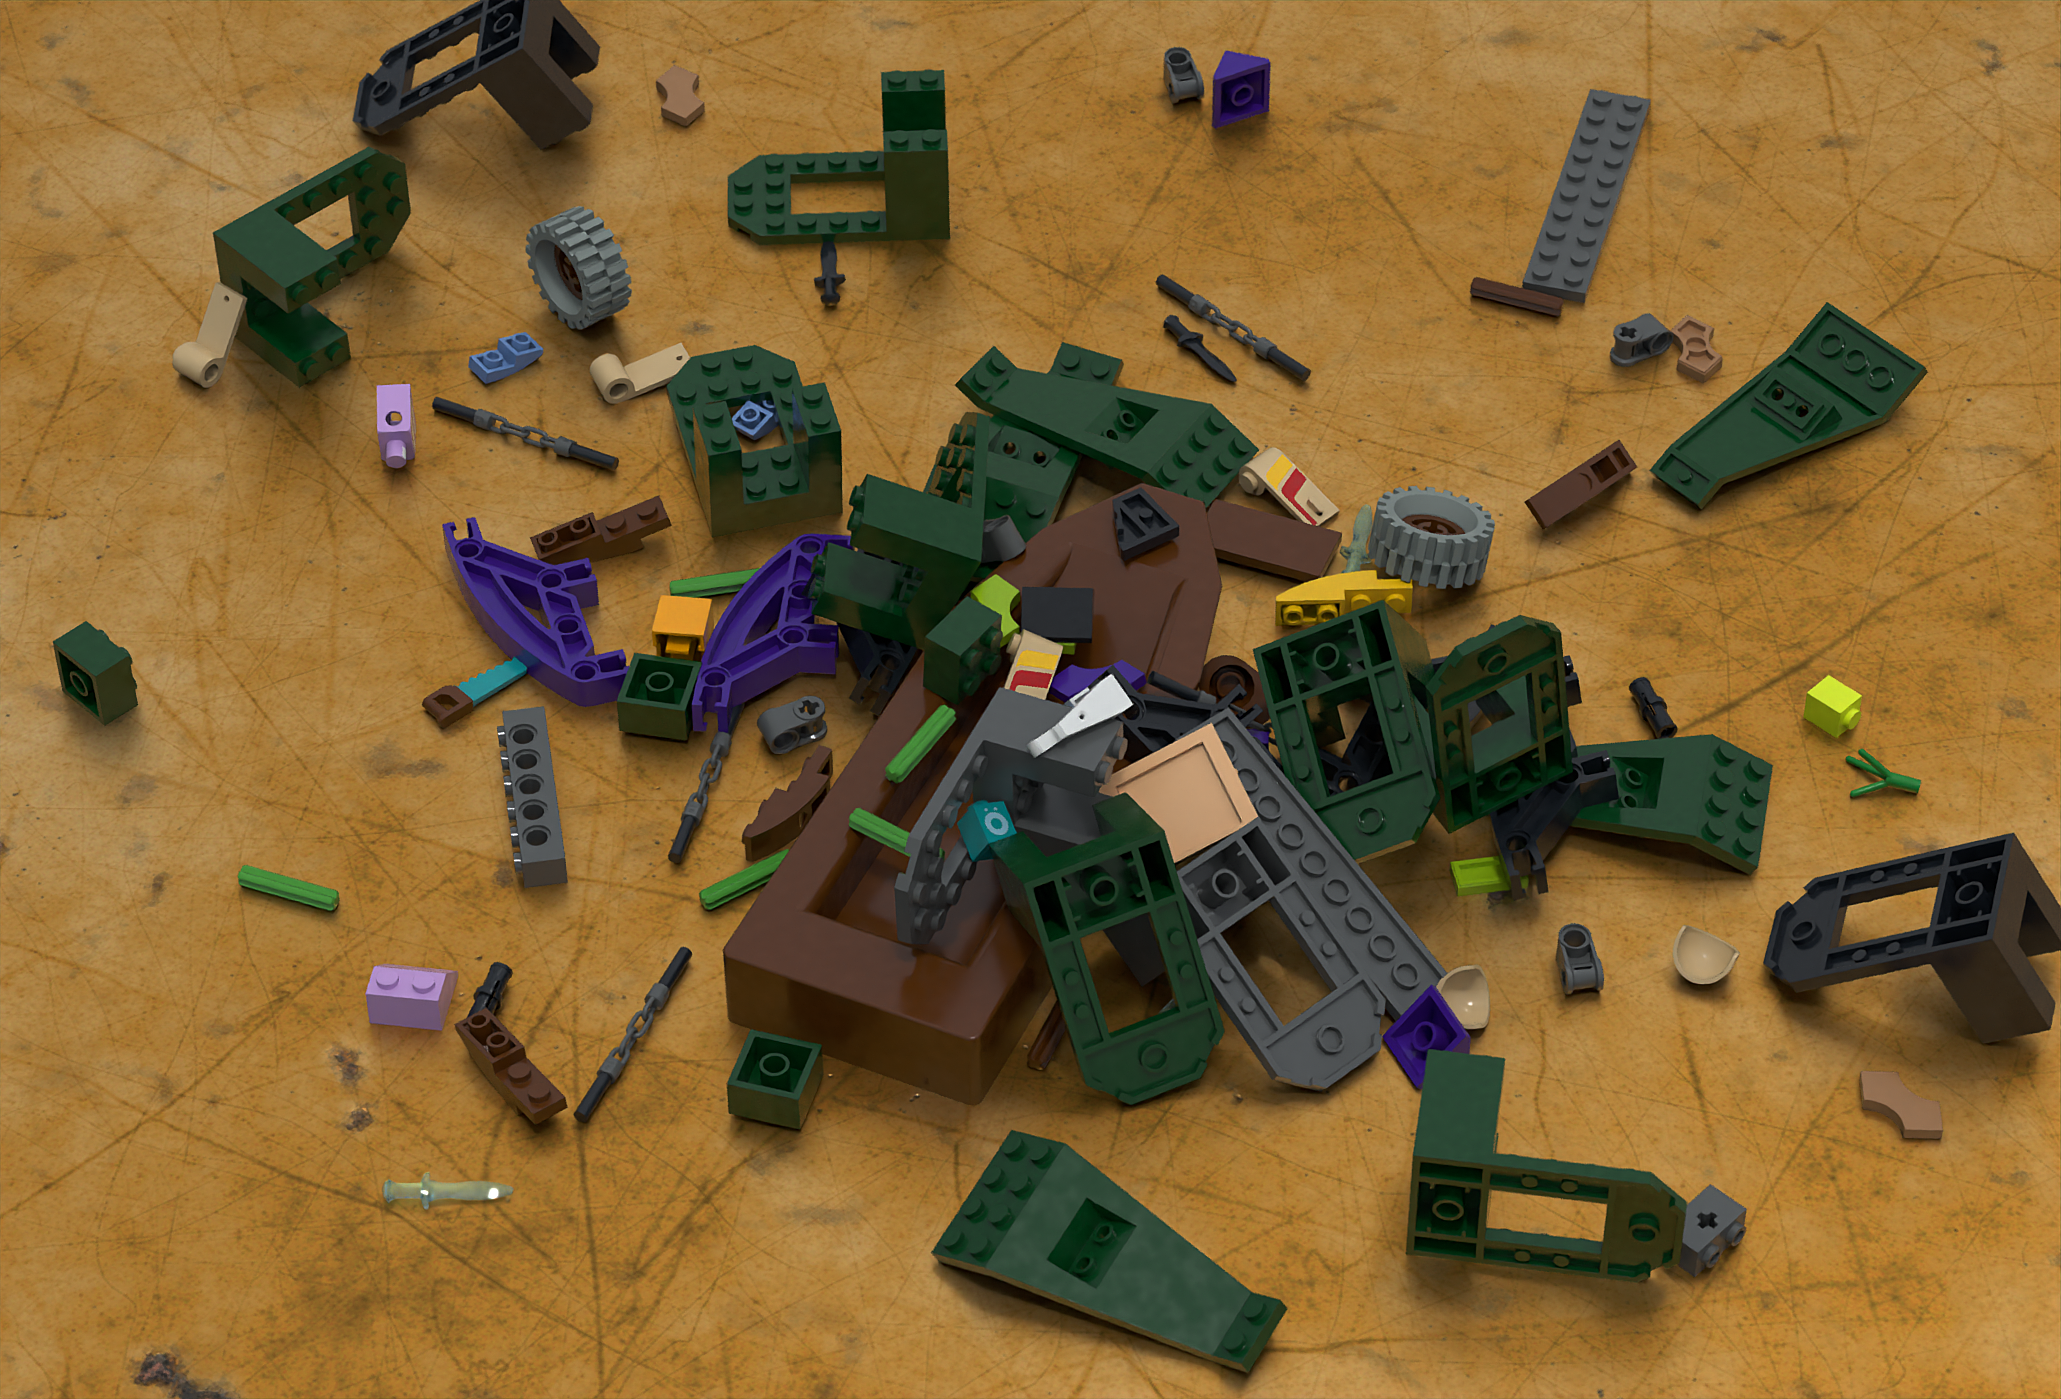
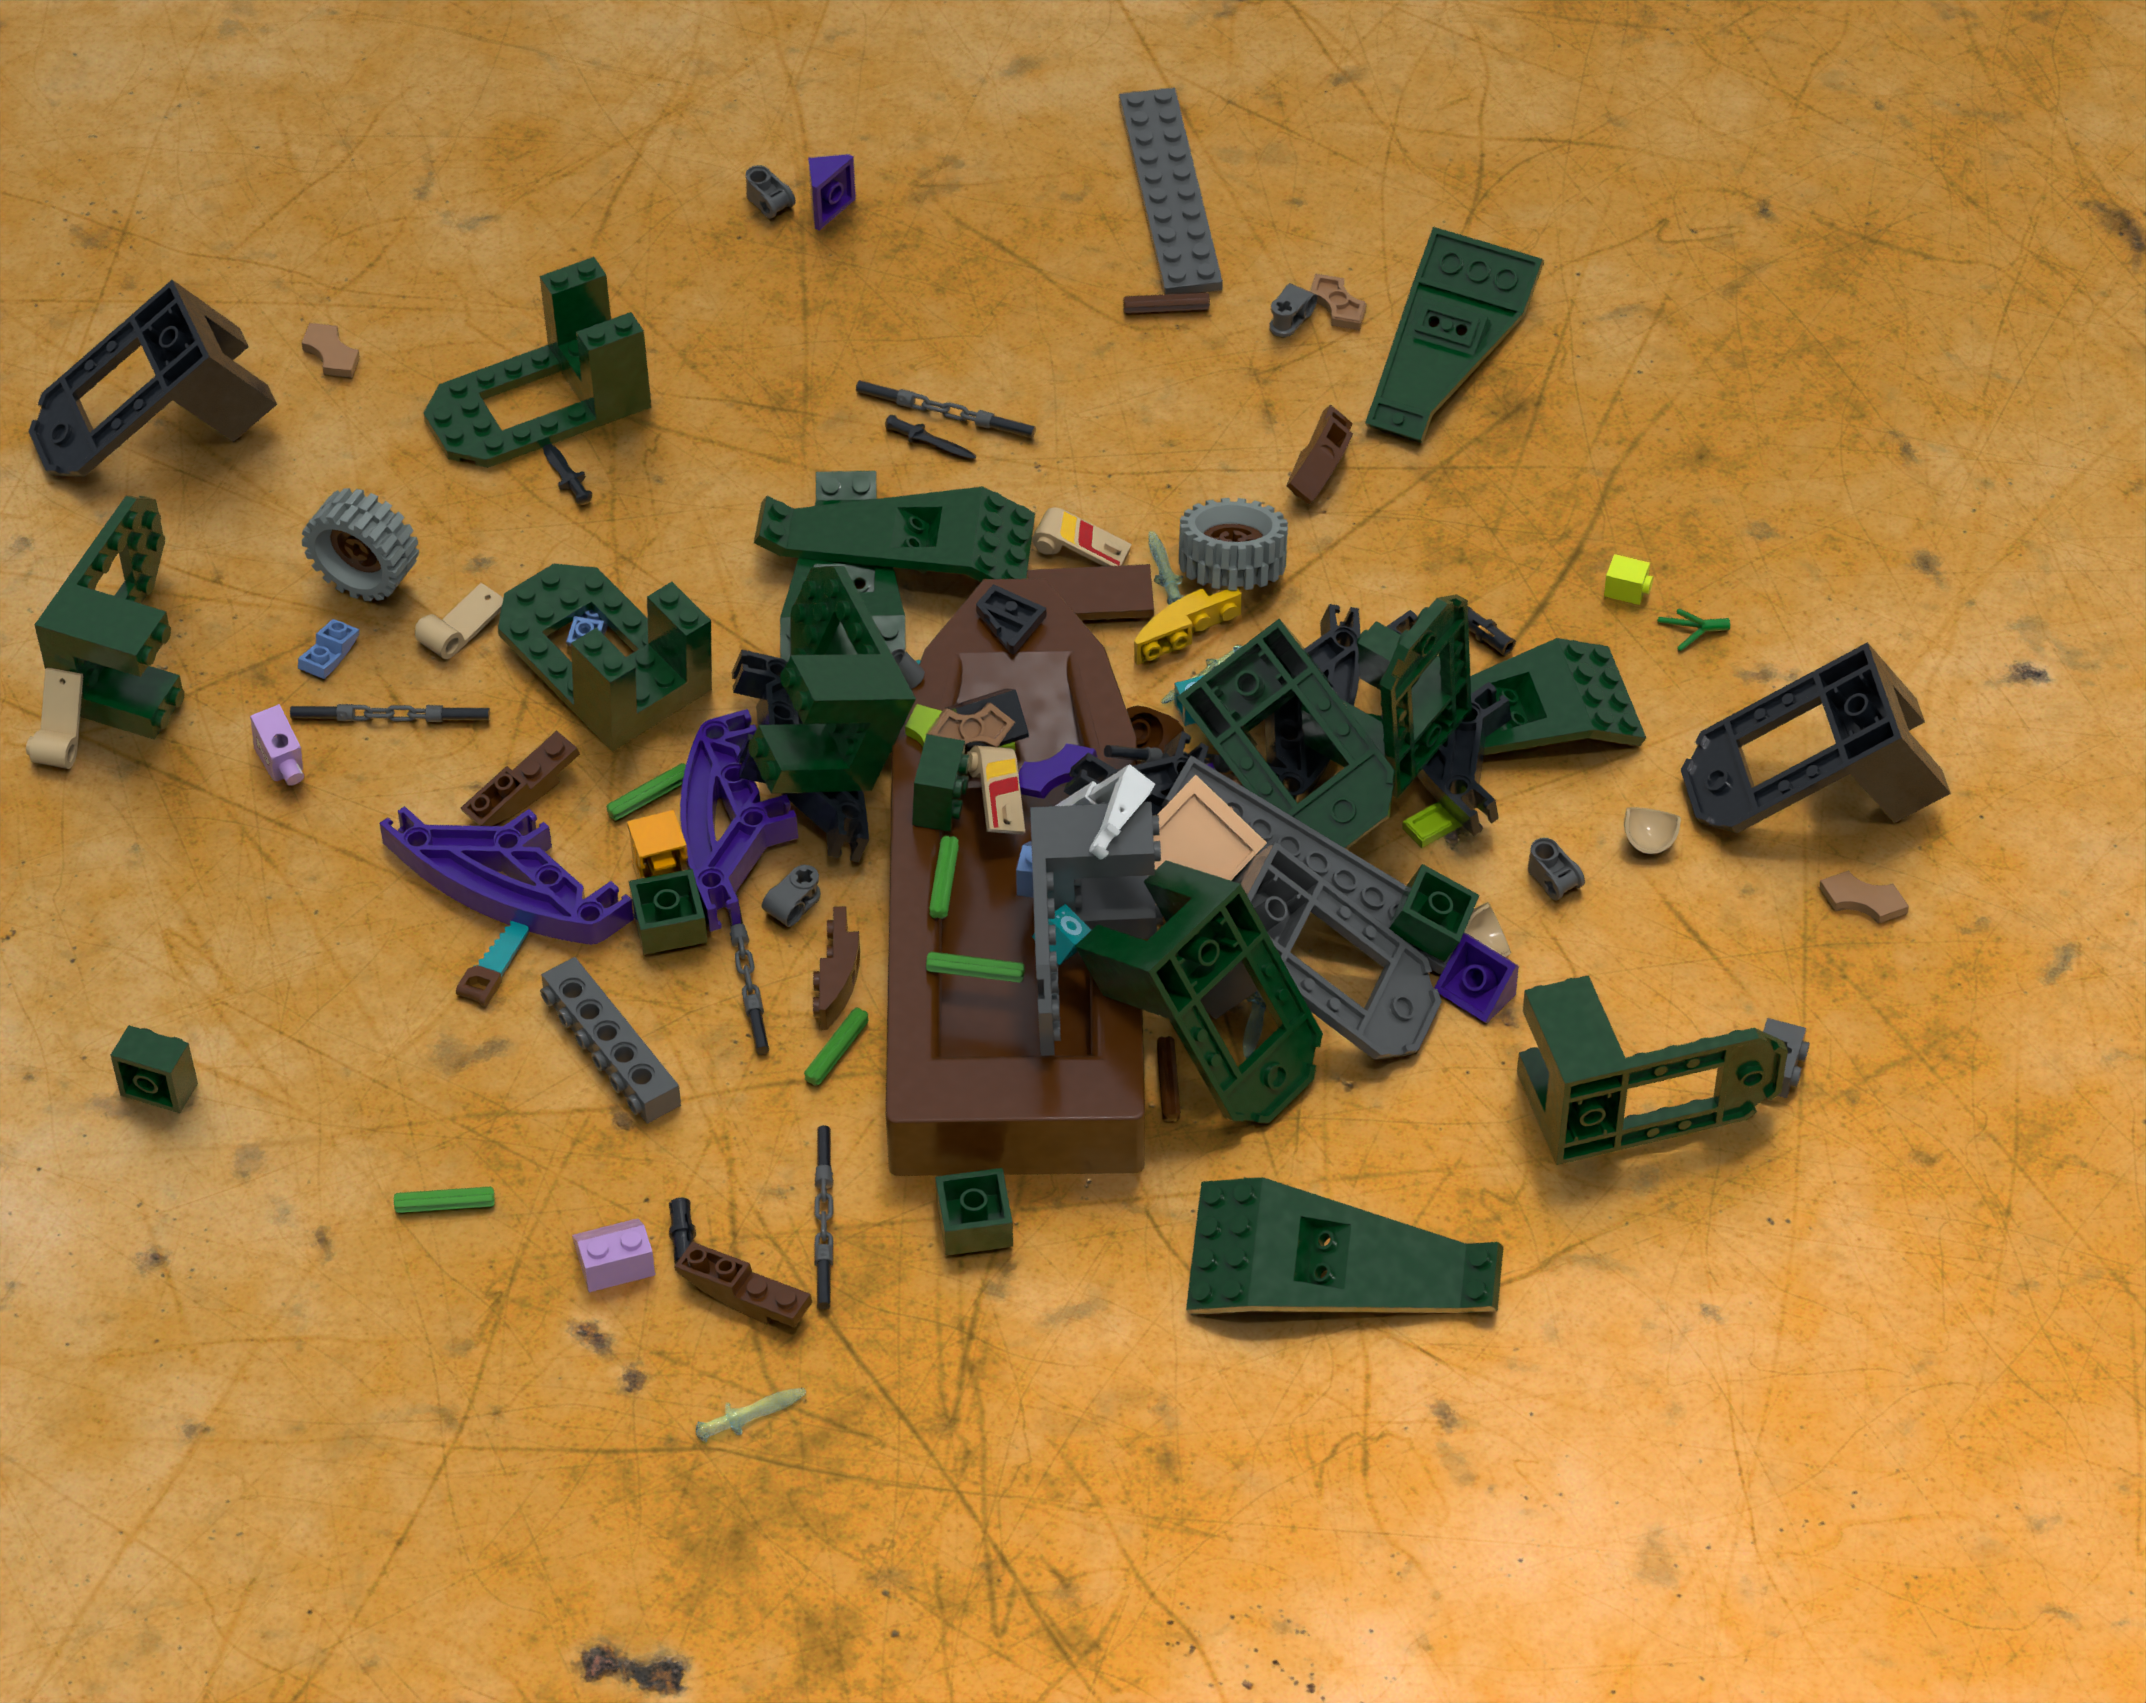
camera: 25 degrees left, 5 degrees up
none -> medium nougat tile [926,702,1015,747]
none -> dark green brick [1388,864,1479,962]

